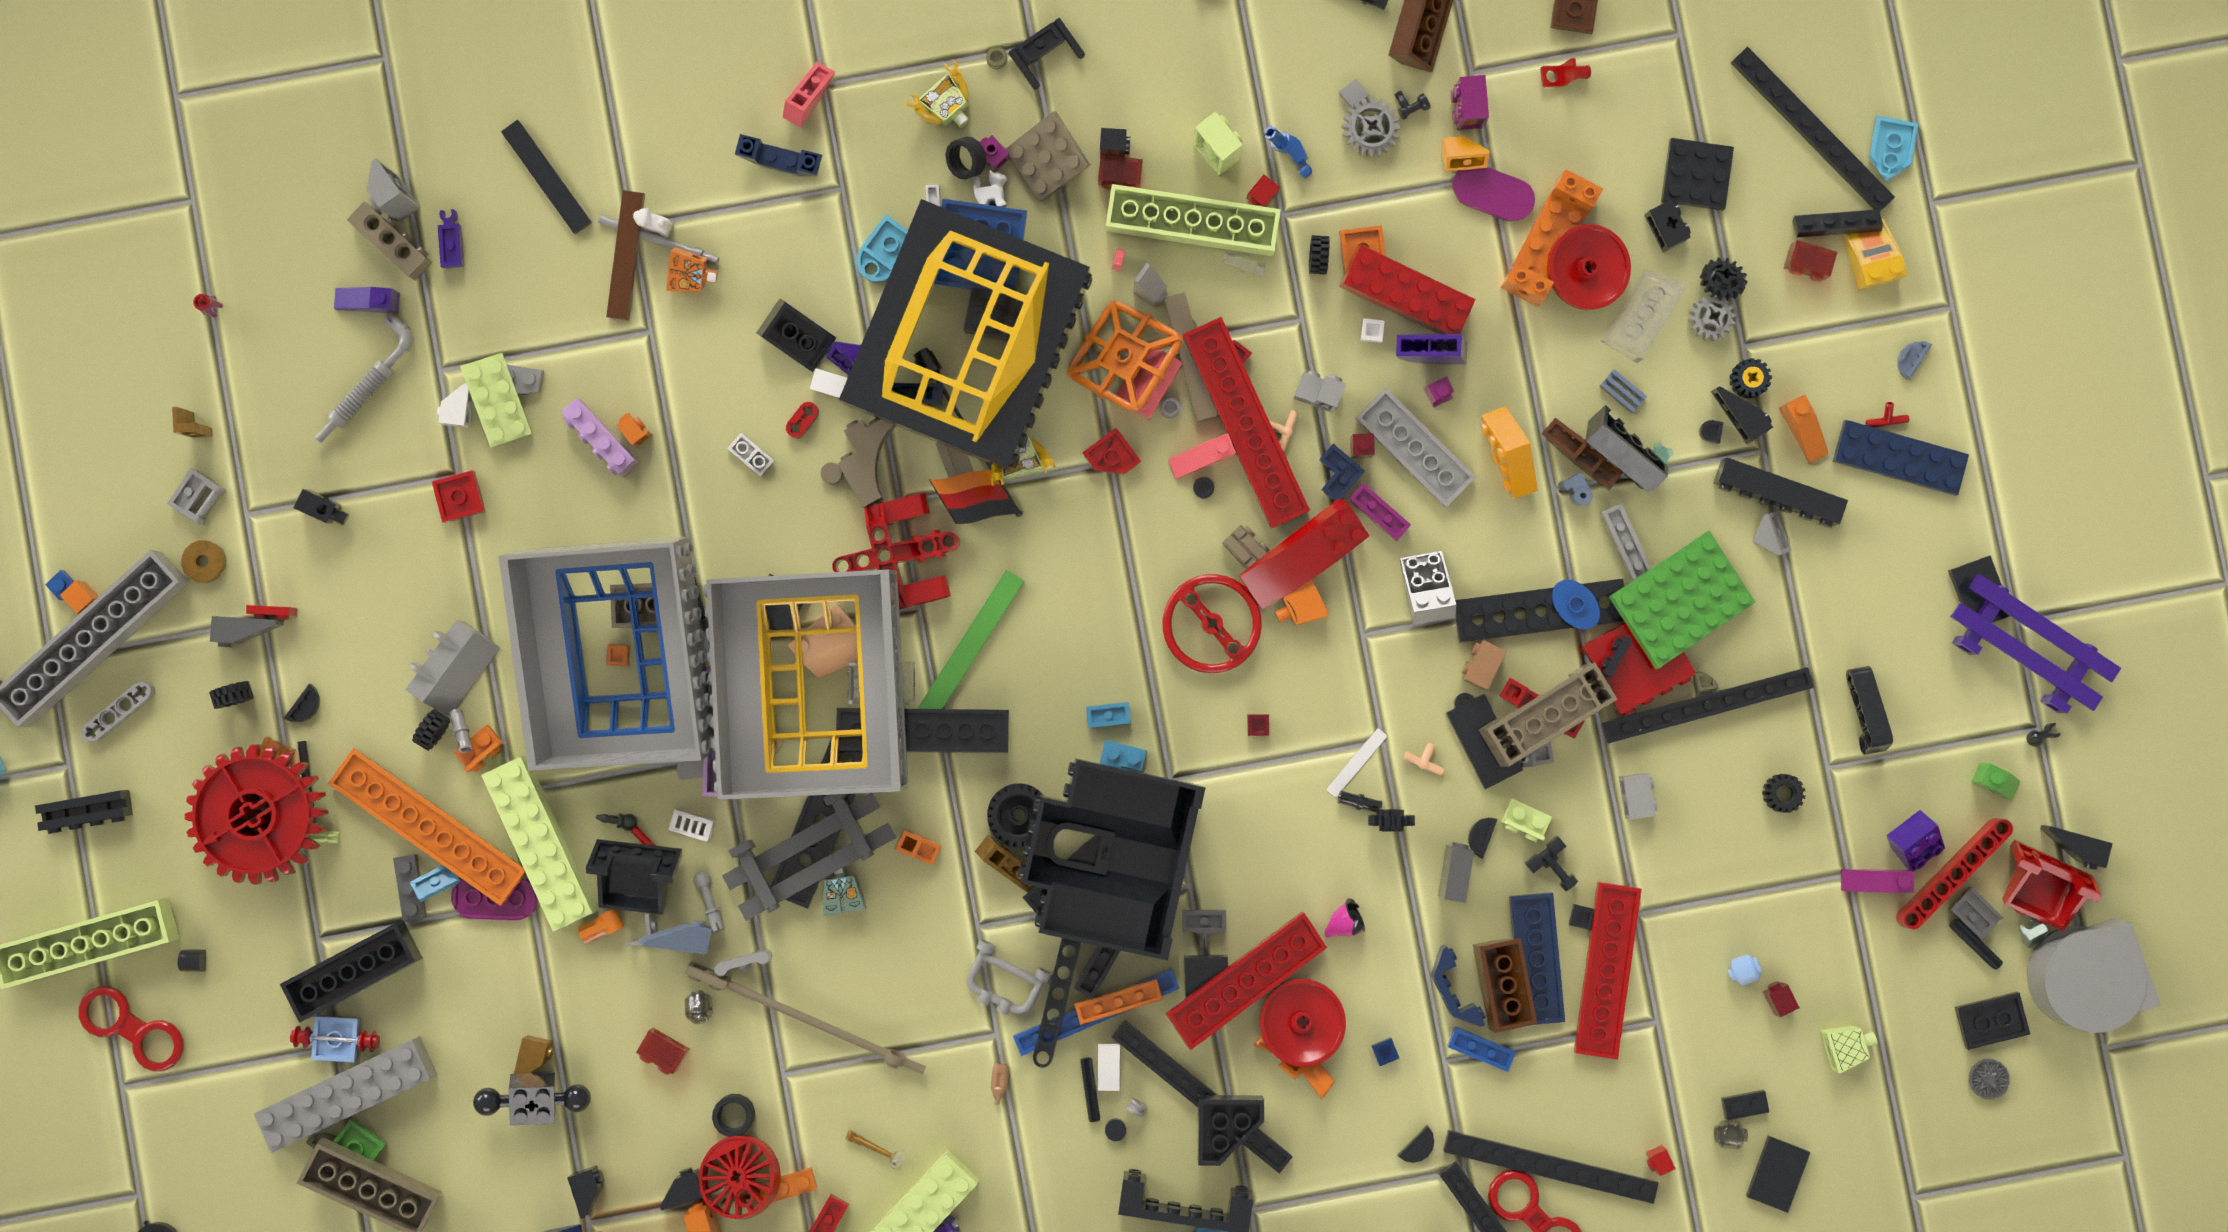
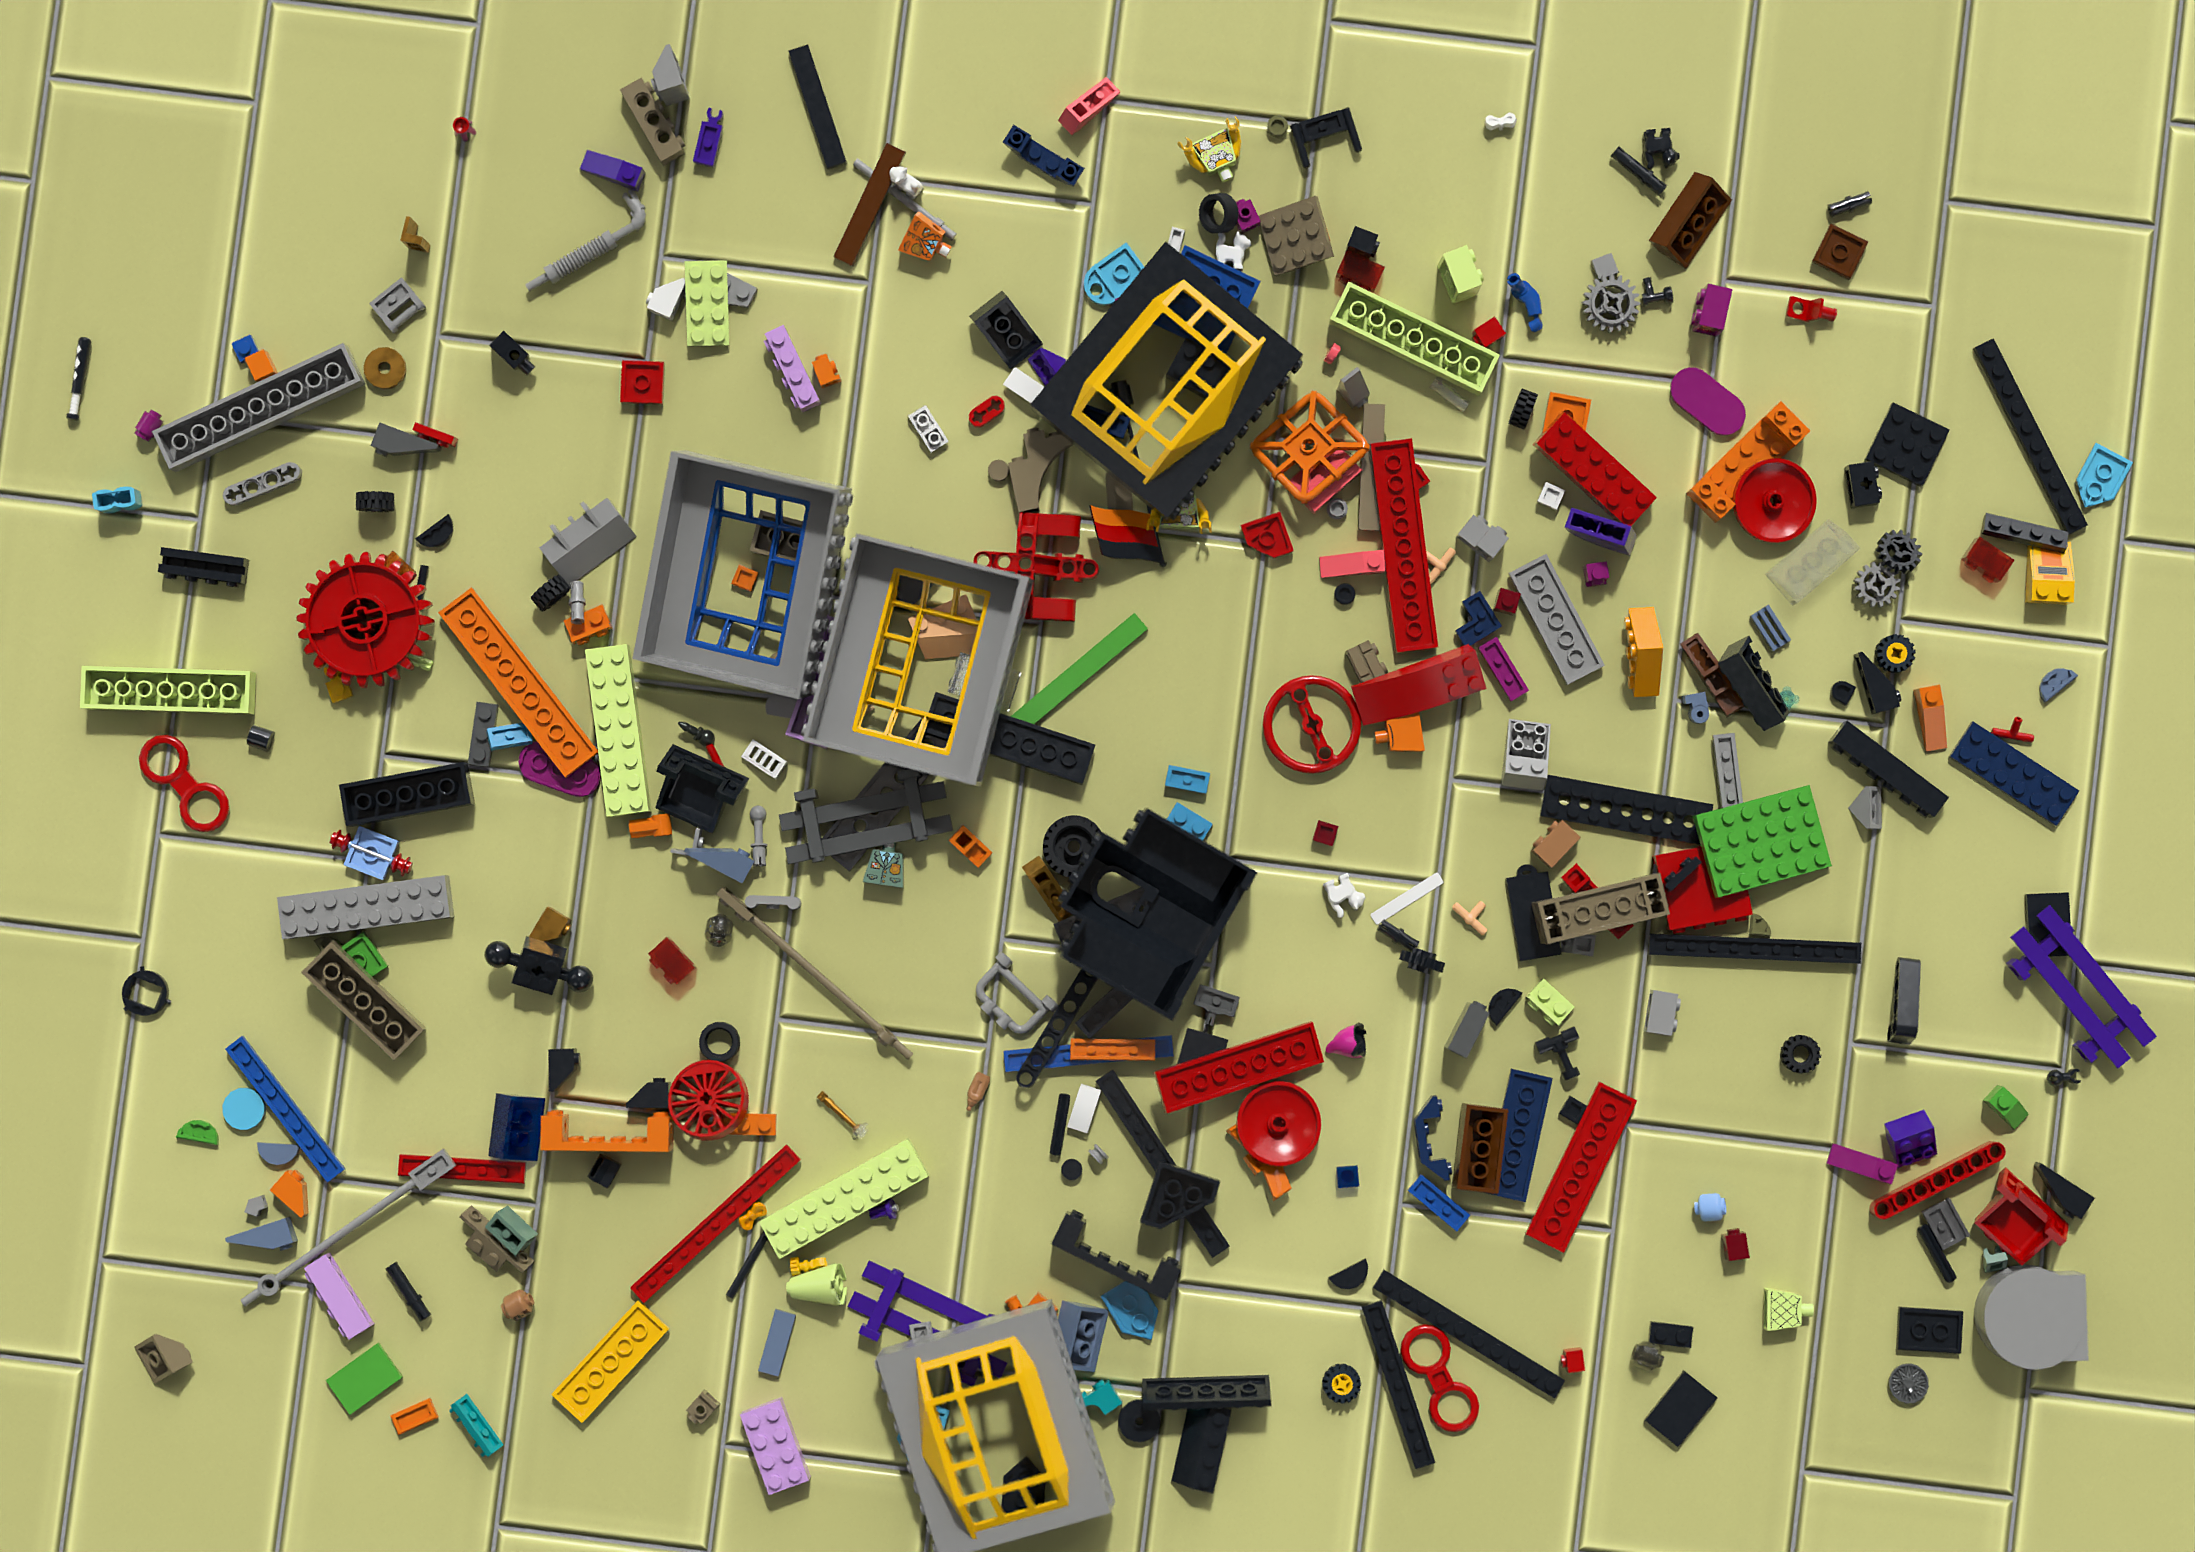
camera: 25 degrees right, 0 degrees up
light orange slope [1441,136,1489,172] -> none
blue piece [1552,580,1600,630] -> none
none -> yellow plate [324,667,354,703]
none -> white animal [1323,873,1366,918]

